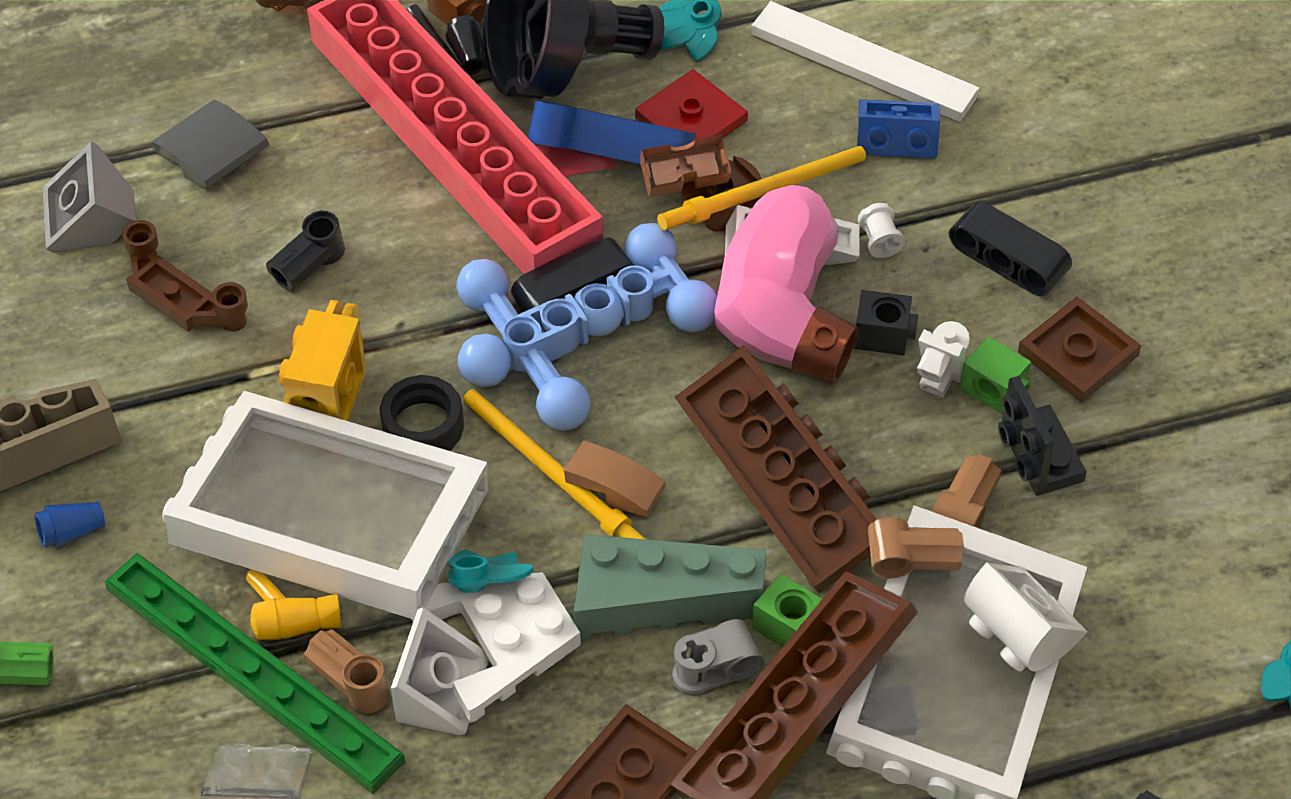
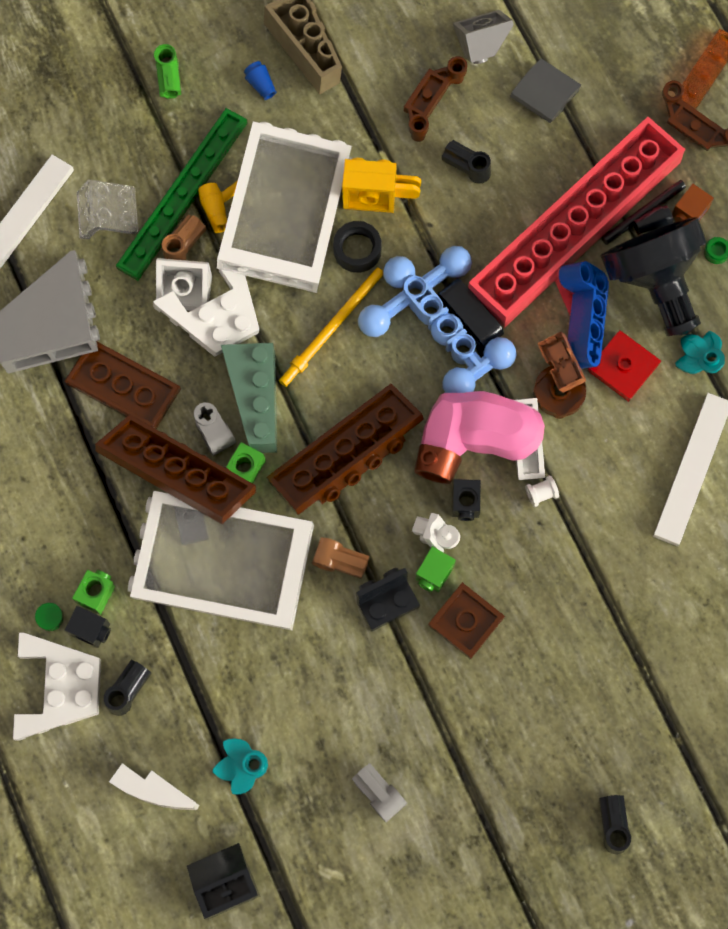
camera: 85 degrees right, 20 degrees up
teal plate [448,549,533,593] -> none
medium nougat slope [564,440,666,517] -> none
yellow bar [657,146,866,230] -> none
blue bracket [857,99,940,158] -> none
medium nougat piece [868,517,964,579] -> none
black beam [948,201,1072,296] -> none
white brick [964,562,1088,672] -> none

